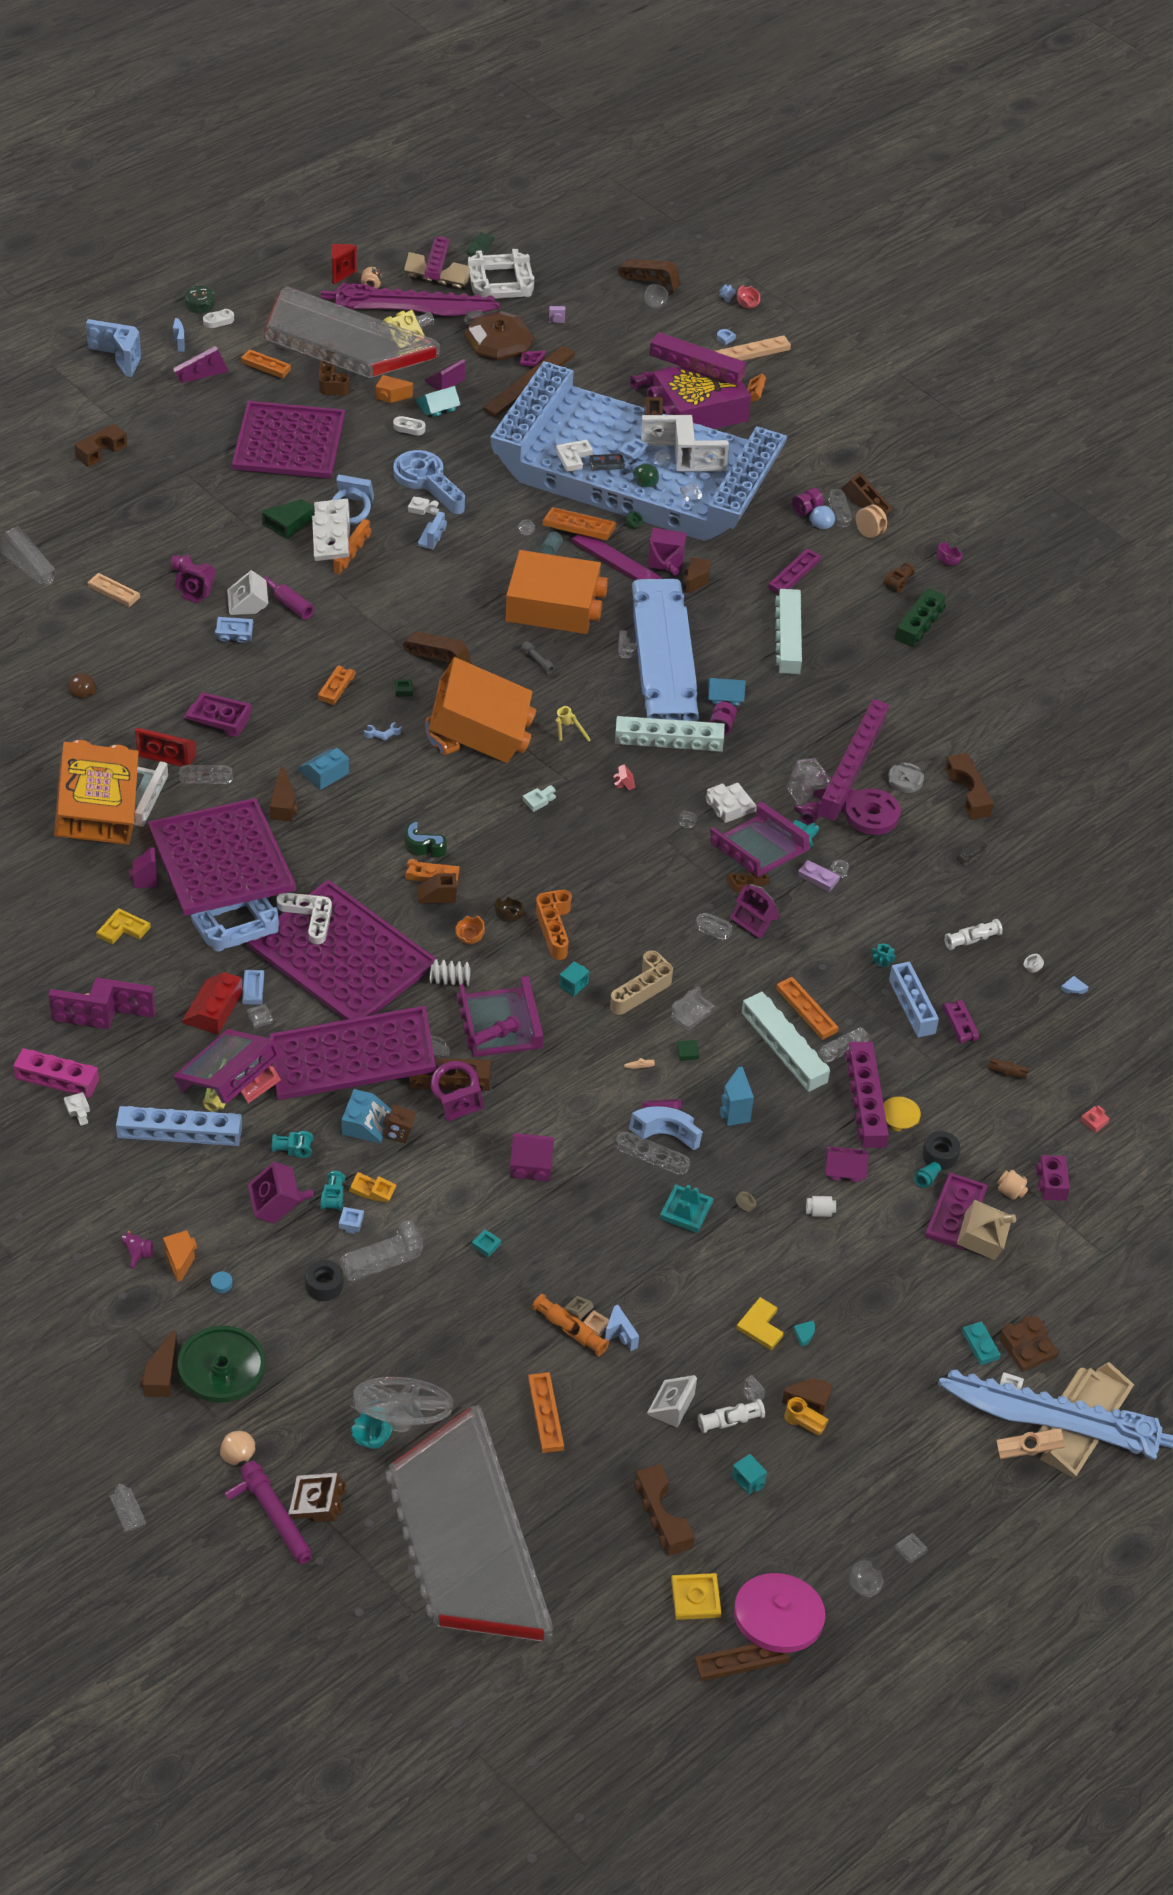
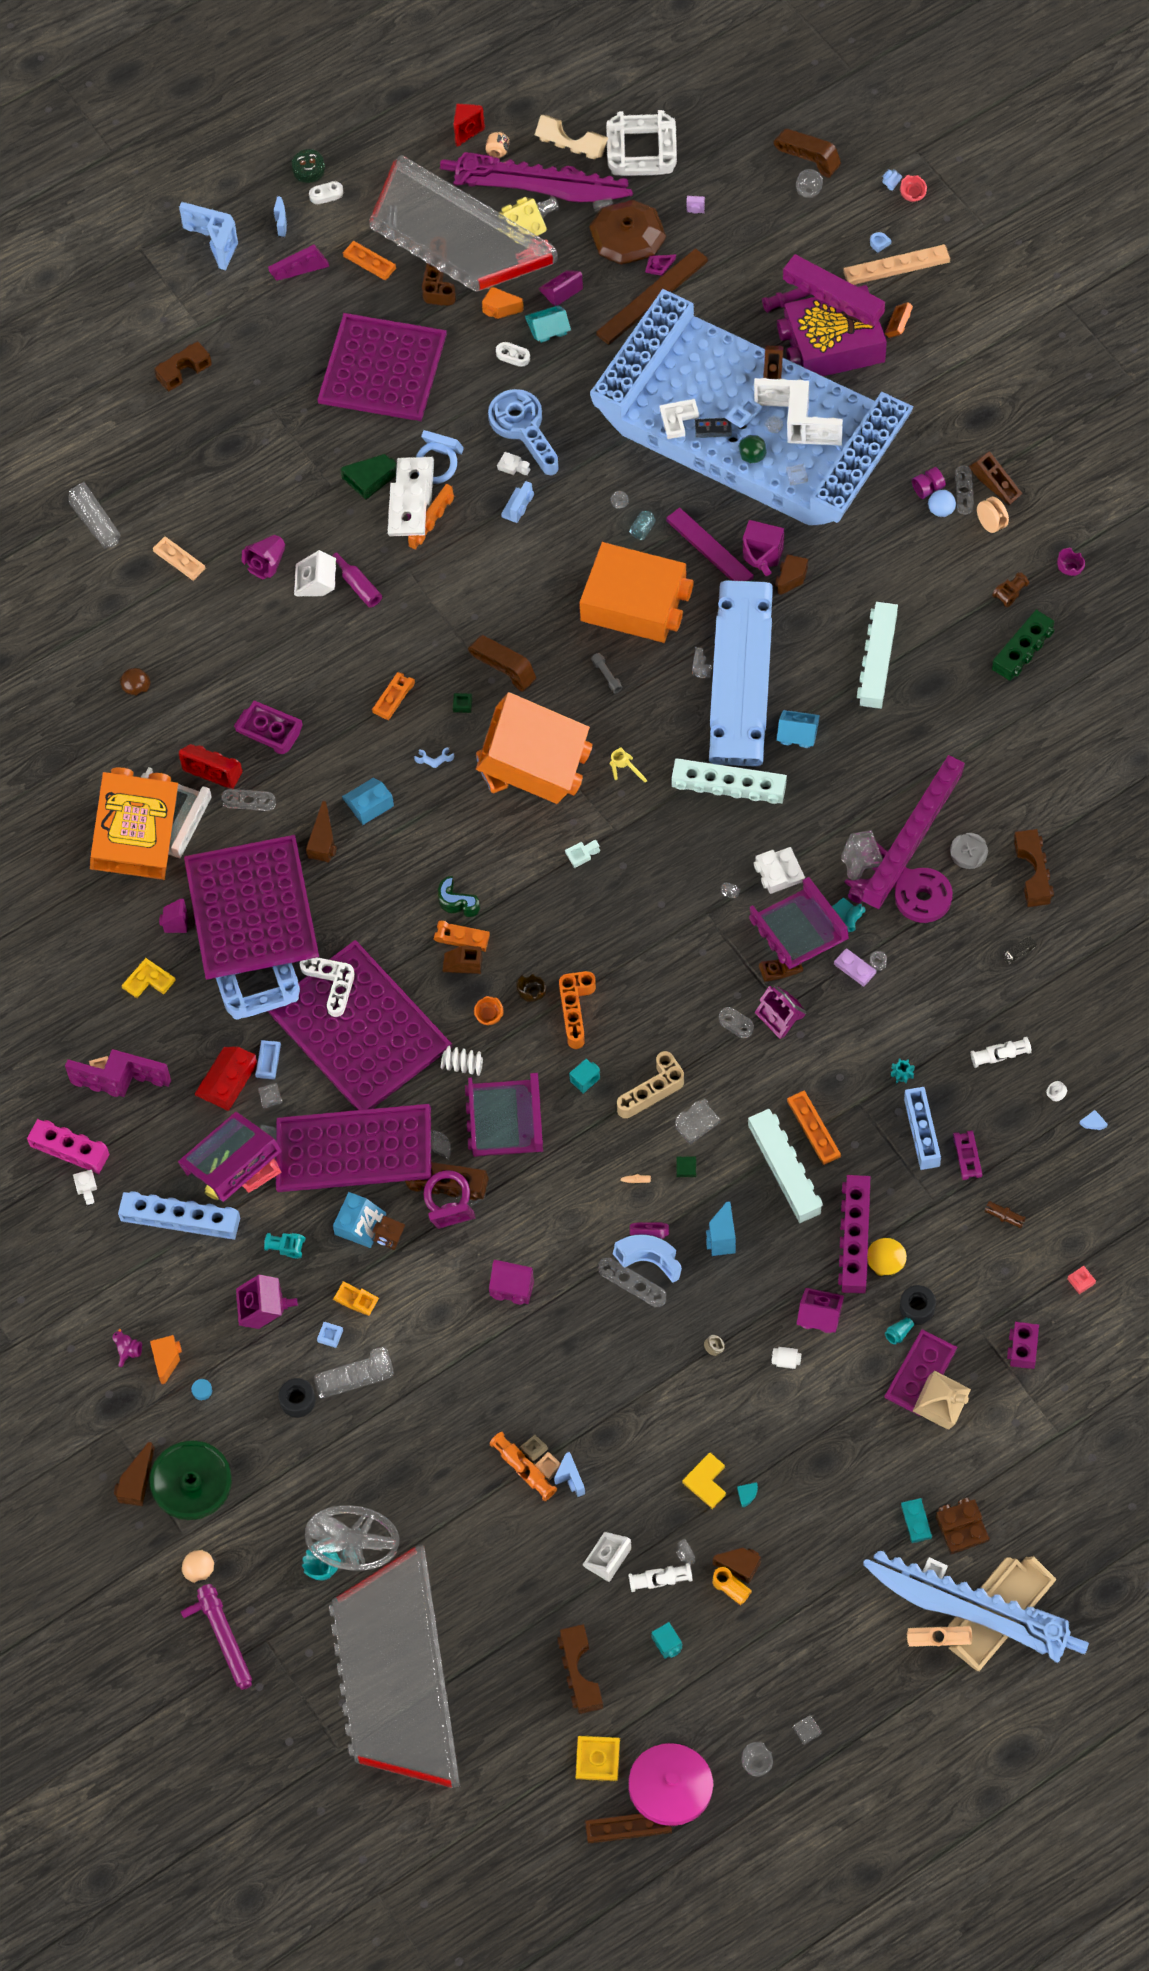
camera: 15 degrees right, 15 degrees up
clear hinge [109,1484,147,1532] -> none
magenta animal [171,554,195,571] -> none
light blue bracket [215,617,253,643] -> none
reddish brown plate [289,1473,346,1522] -> none
teal connector [321,1171,346,1211] -> none
magenta plate [424,236,450,280] -> none
clear green slope [467,232,495,256] -> none
magenta pin [467,1015,520,1048] -> none
teal plate [472,1229,501,1258] -> none
orange plate [528,1372,564,1453] -> none
orange tile [542,507,616,540] -> none
coral tile [613,764,635,790] -> none
dark green tile [625,511,643,529] -> none
teal plate [660,1184,713,1233] -> none
magenta wheel [709,702,737,735] -> none
magenta plate [768,549,821,594] -> none
clear beam [818,1027,870,1063] -> none
light nougat head [997,1170,1028,1200] -> none

